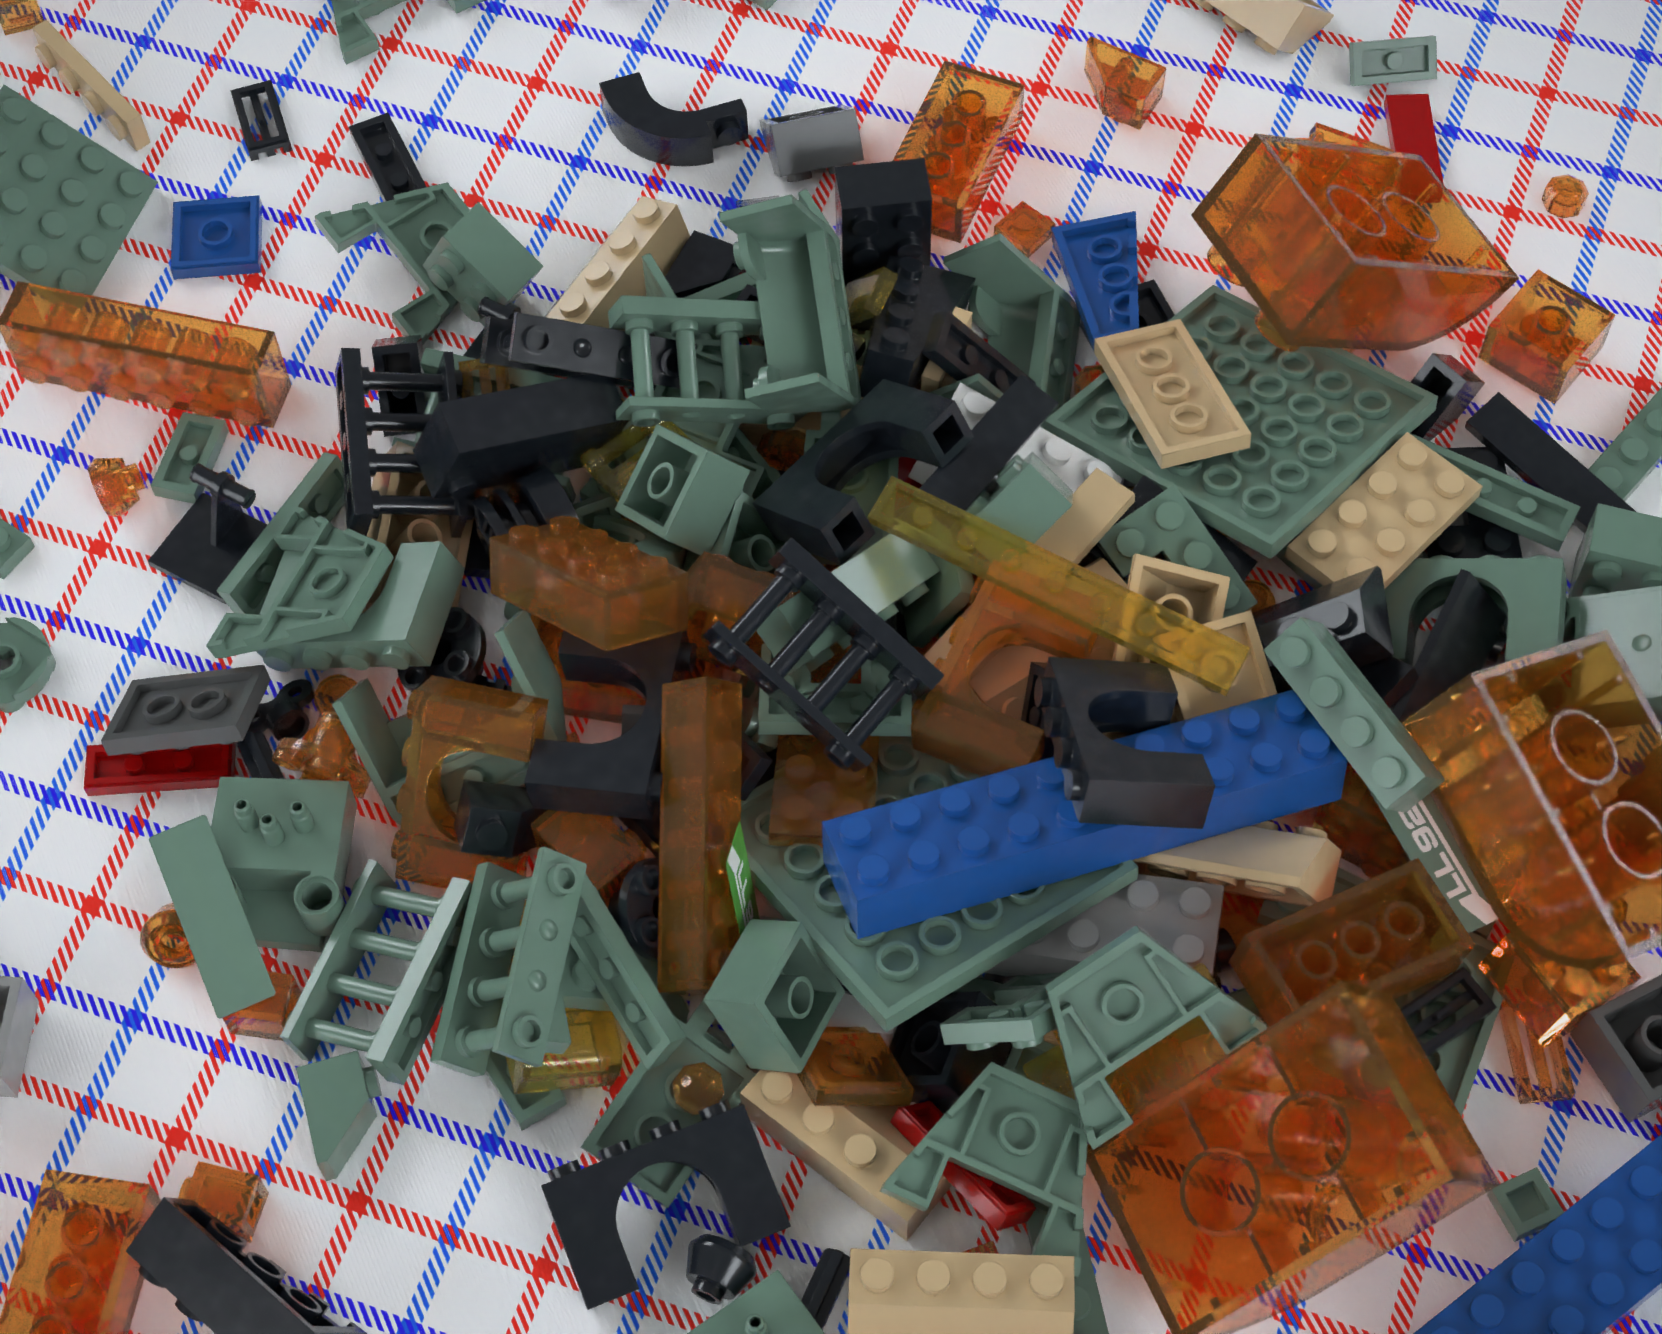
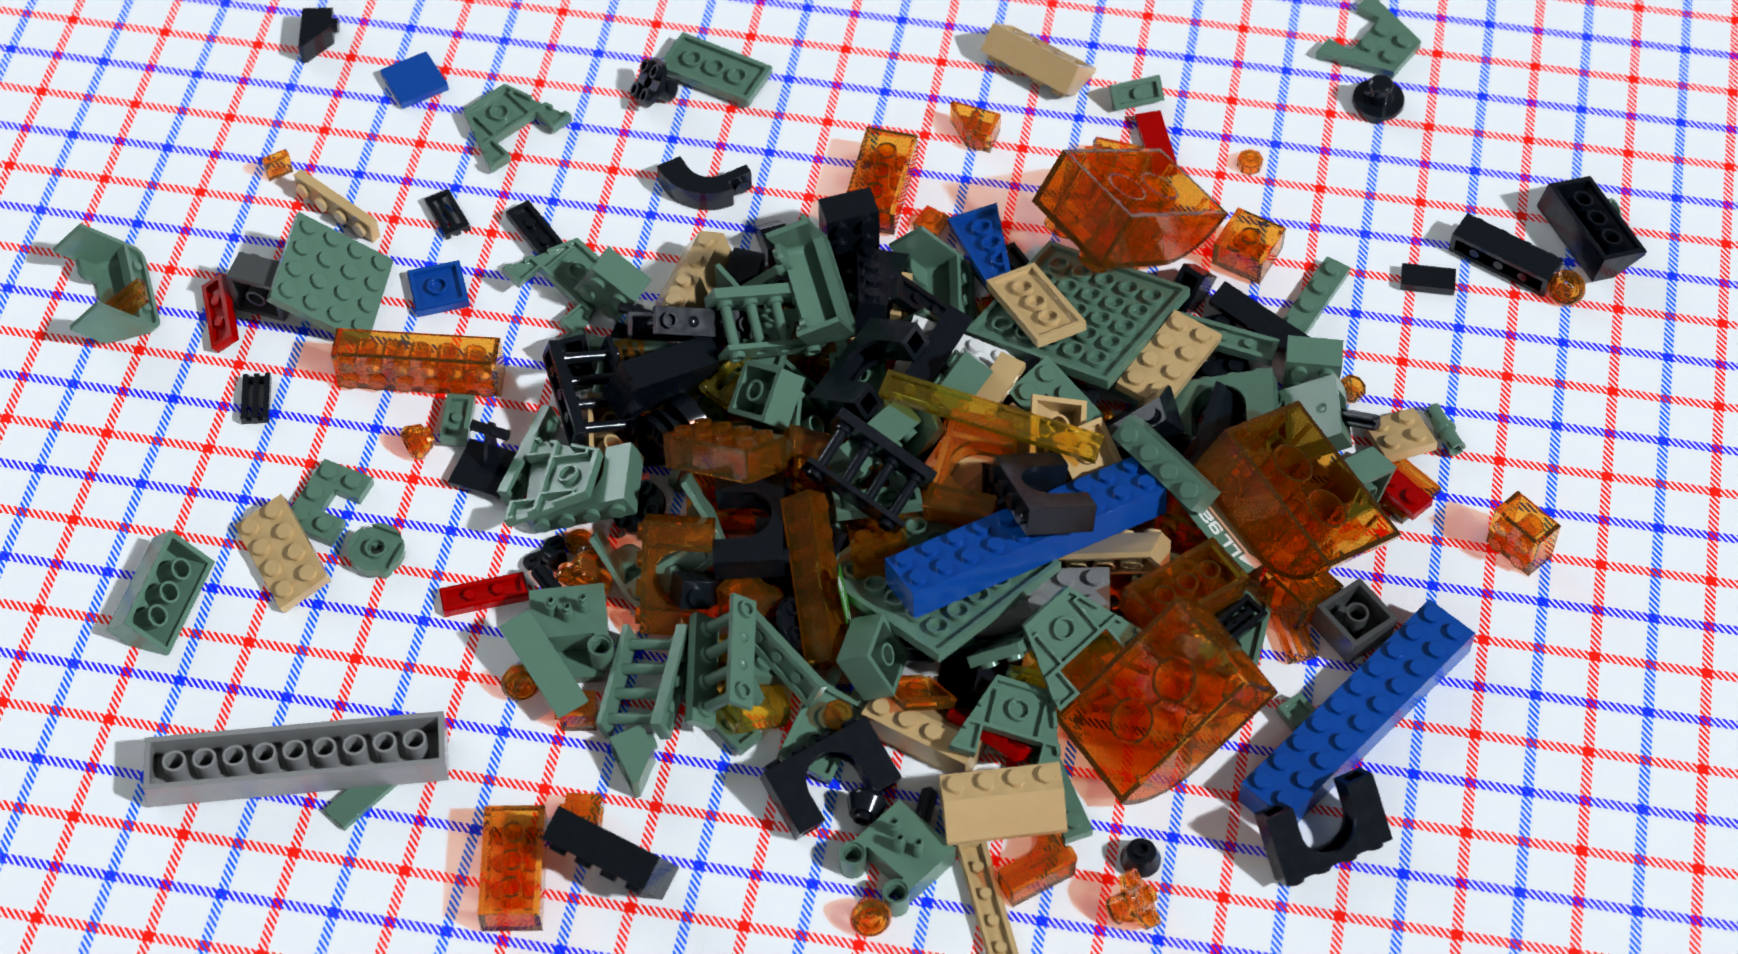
camera: 10 degrees left, 5 degrees down
dark grey plate [101,664,271,756] -> none
dark grey slope [759,104,864,182] -> none
clear yellow tile [845,267,898,326] -> none

